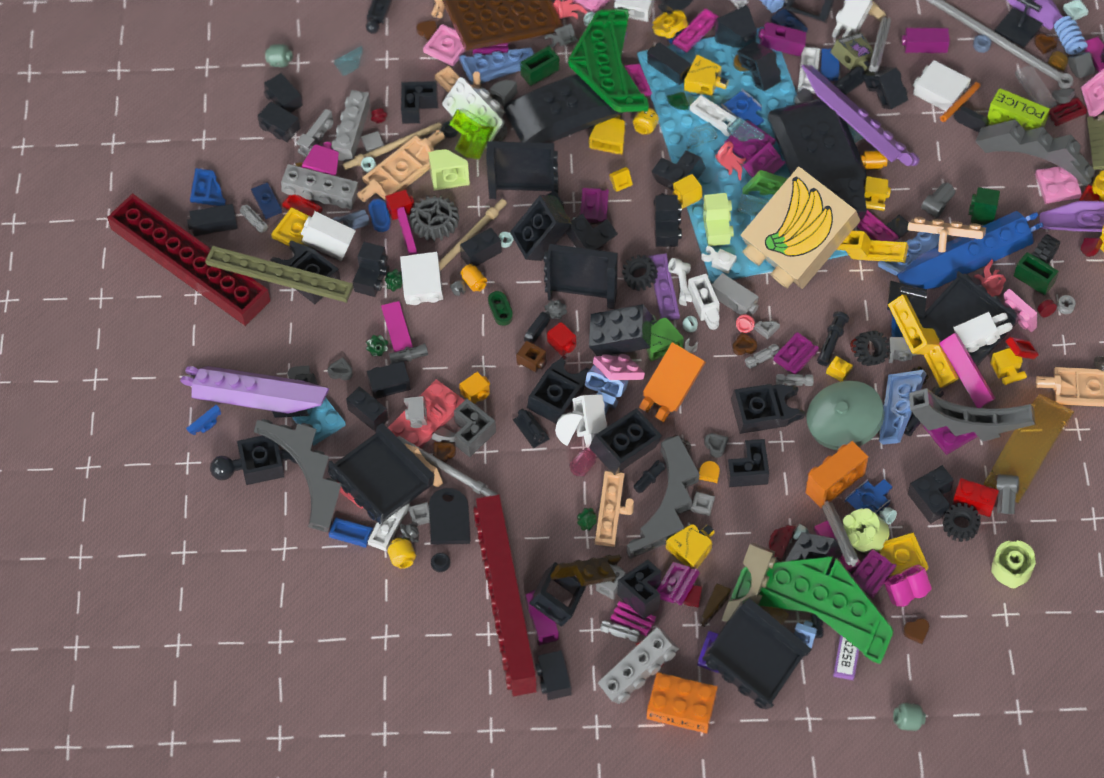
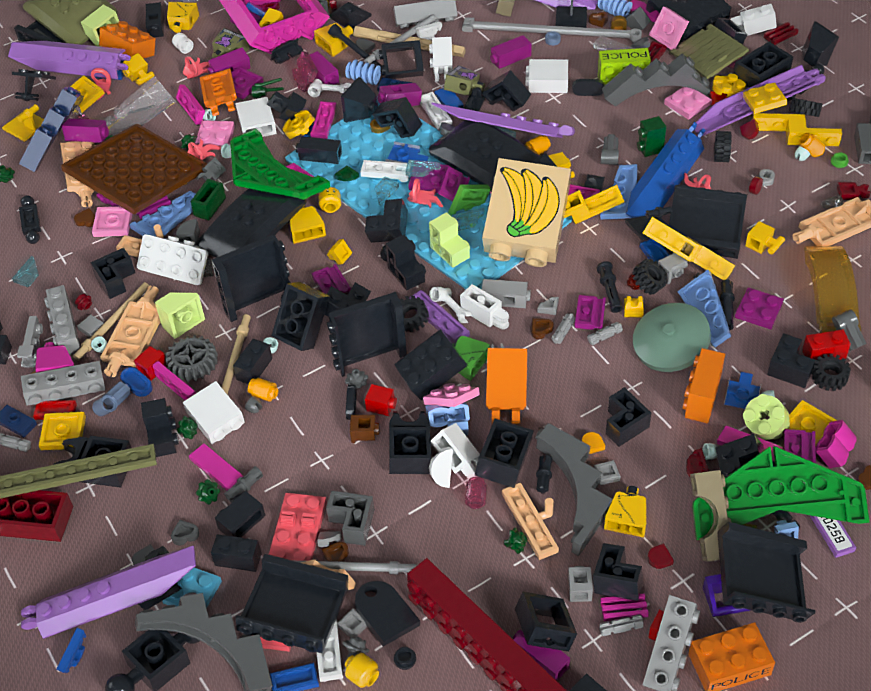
camera: 30 degrees left, 10 degrees down
white brick [301,211,356,261] -> none
light grey brick [404,396,427,428] -> none
black plate [441,121,459,138] -> none
clear neon green brick [450,109,495,159] -> none
light orange brick [459,371,490,404] -> none
dark green plate [488,291,513,326] -> none
black hinge [513,409,550,449] -> none
dark brown bracket [551,555,622,586] -> none
magenta plate [656,562,700,605] -> none
yellow brick [672,174,703,209] -> none
light aqua hinge [683,316,698,332] -> none
yellow torso [684,55,729,96] -> none
white plate [701,246,737,274] -> none
dark brown slope [701,583,731,627] -> none
dark grey tile [704,433,728,458] -> none
black brick [731,384,805,434] -> none
coral plate [736,314,755,333] -> none
light grey axle [822,501,858,566] -> none
light grey axle [869,17,891,73] -> none
light nougat plate [908,217,986,252] -> none
dark grey arch [909,388,1035,442] -> none
dark pink tile [939,333,996,408] -> none
orange piece [940,82,980,122] -> none
white hinge [953,312,1012,353] -> none
bright pink plate [1004,289,1037,333] -> none
red tile [1006,337,1039,359] -> none
dark green brick [1013,252,1059,295] -> none

